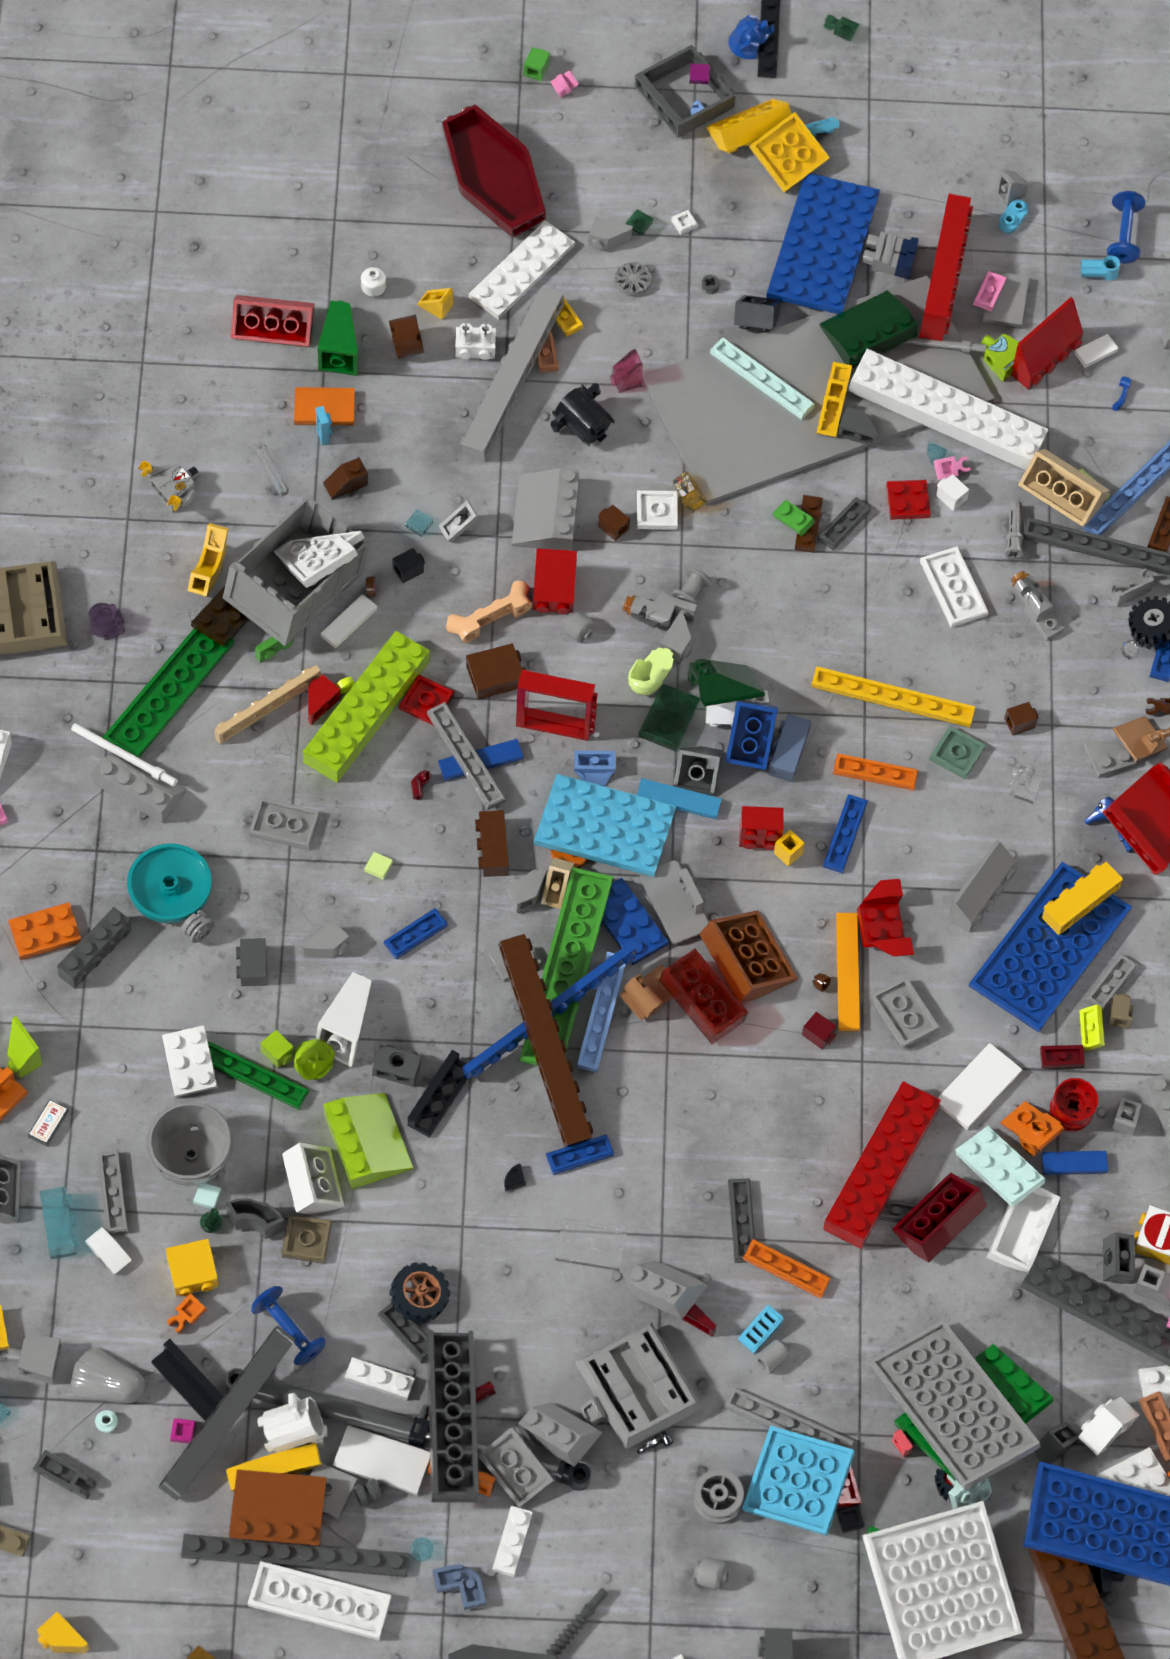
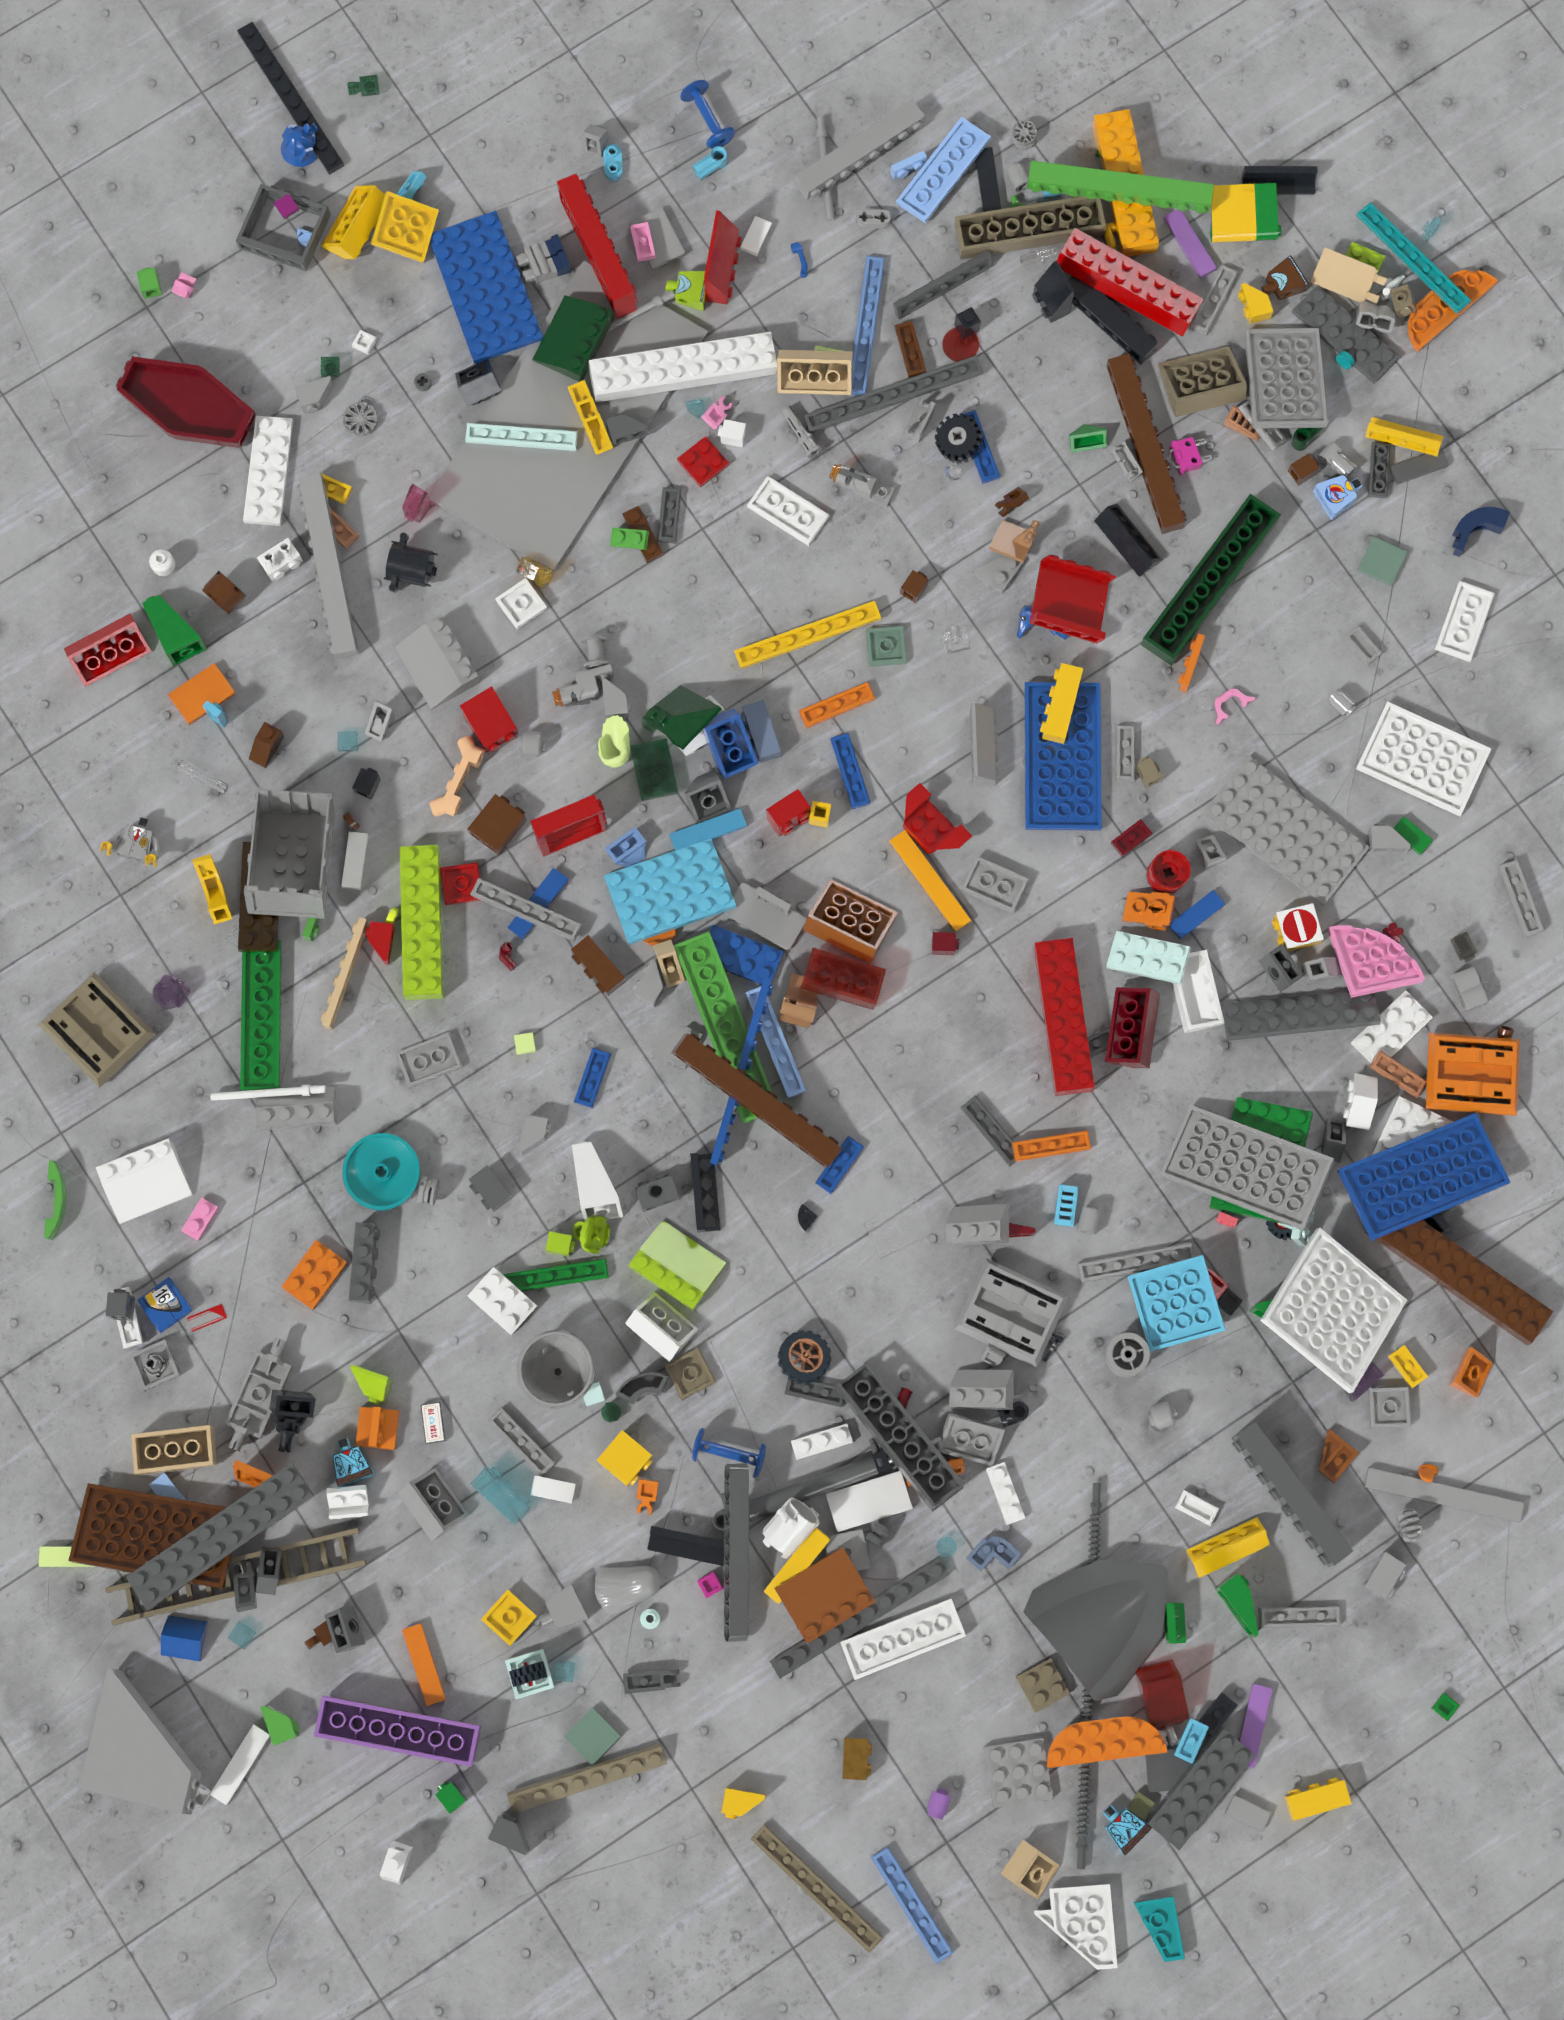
camera: 30 degrees left, 15 degrees up
white wing [273,531,365,588] -> none
yellow slope [417,288,453,320] -> none
reddish brown brick [598,504,630,541] -> none
reddish brown hinge [812,973,831,992] -> none
white tile [938,1043,1022,1130] -> none
neon yellow plate [1079,1004,1105,1052] -> none

